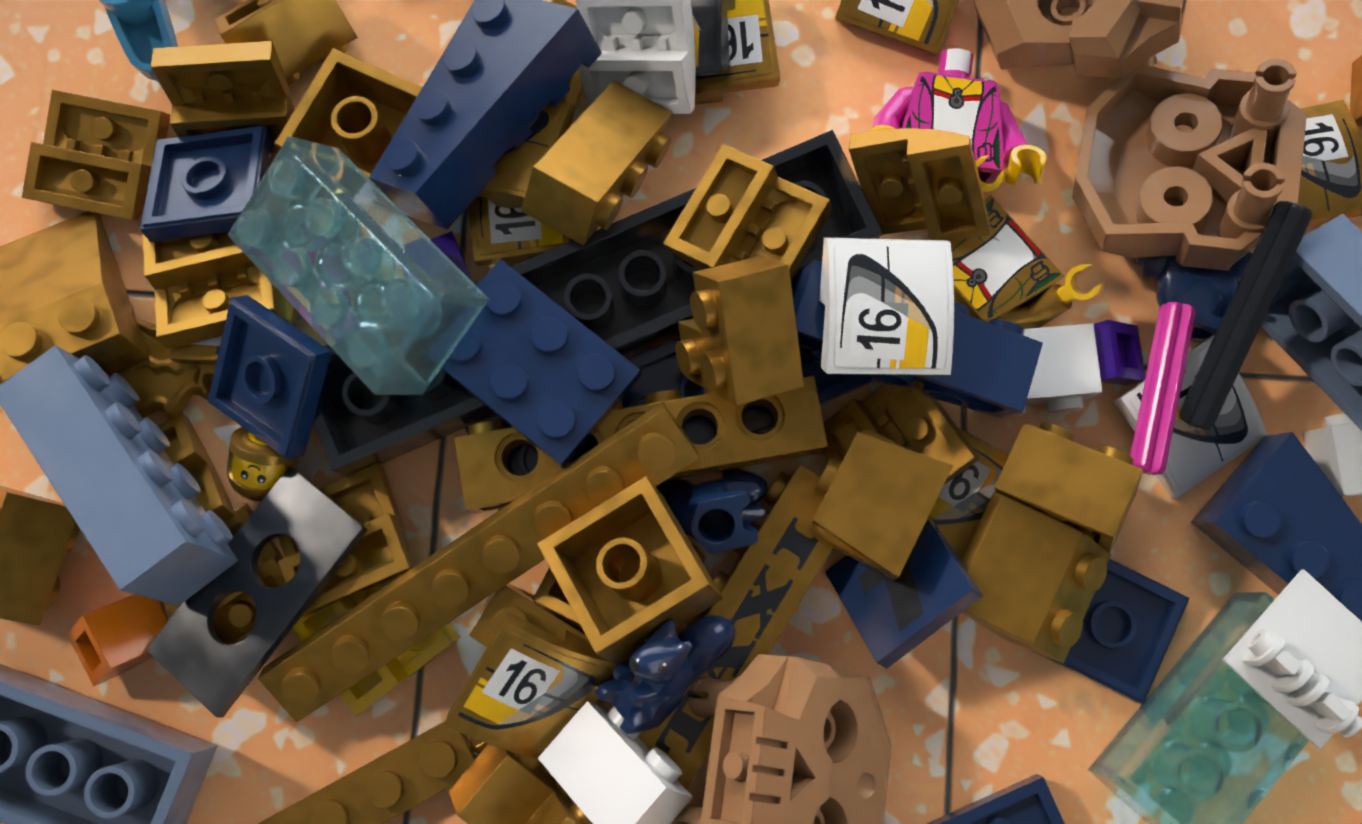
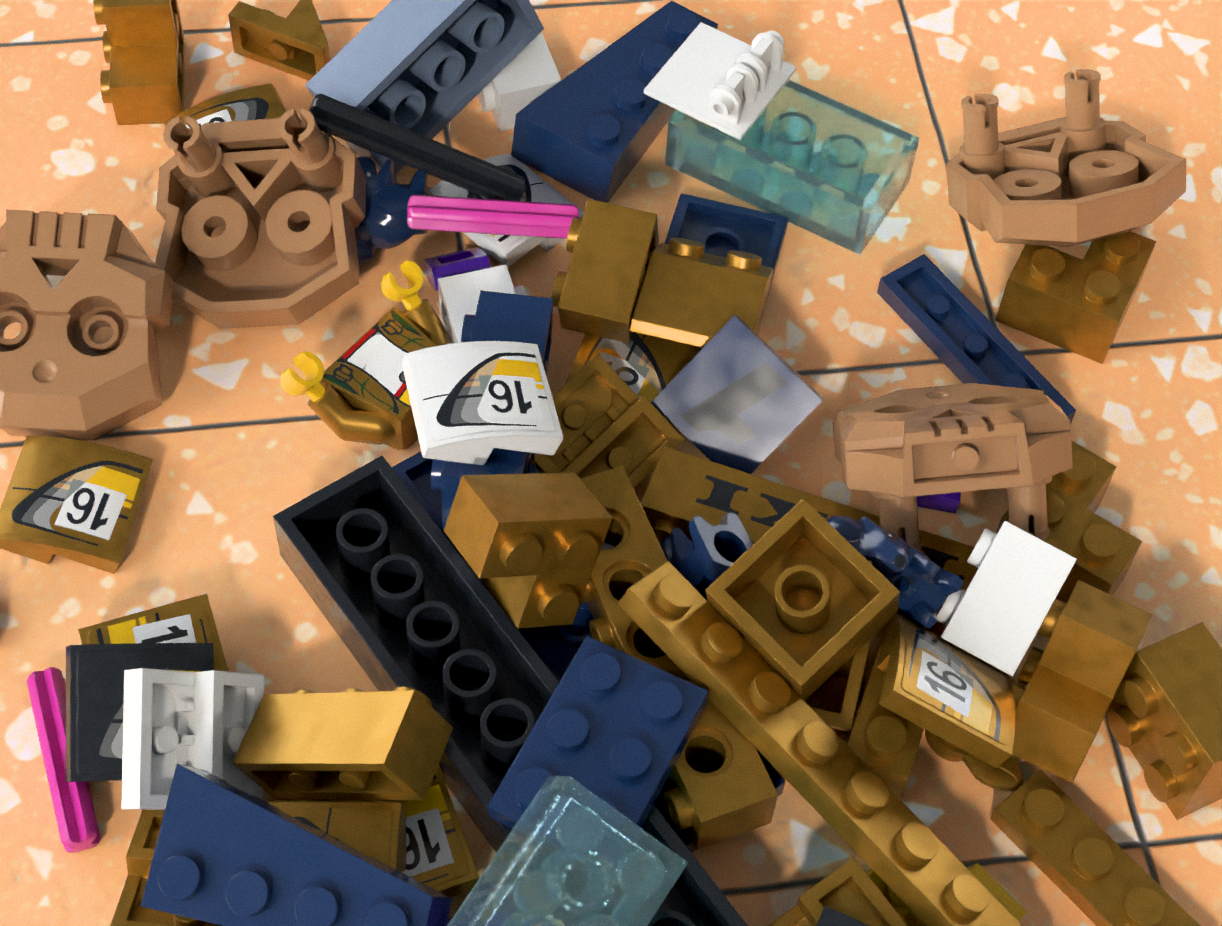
camera: 100 degrees left, 25 degrees down
pearl gold slope [663,144,833,280] -> none
pearl gold torso [811,430,953,581] -> none
pearl gold slope [848,128,991,241] -> none
torso [870,48,1046,185] -> none

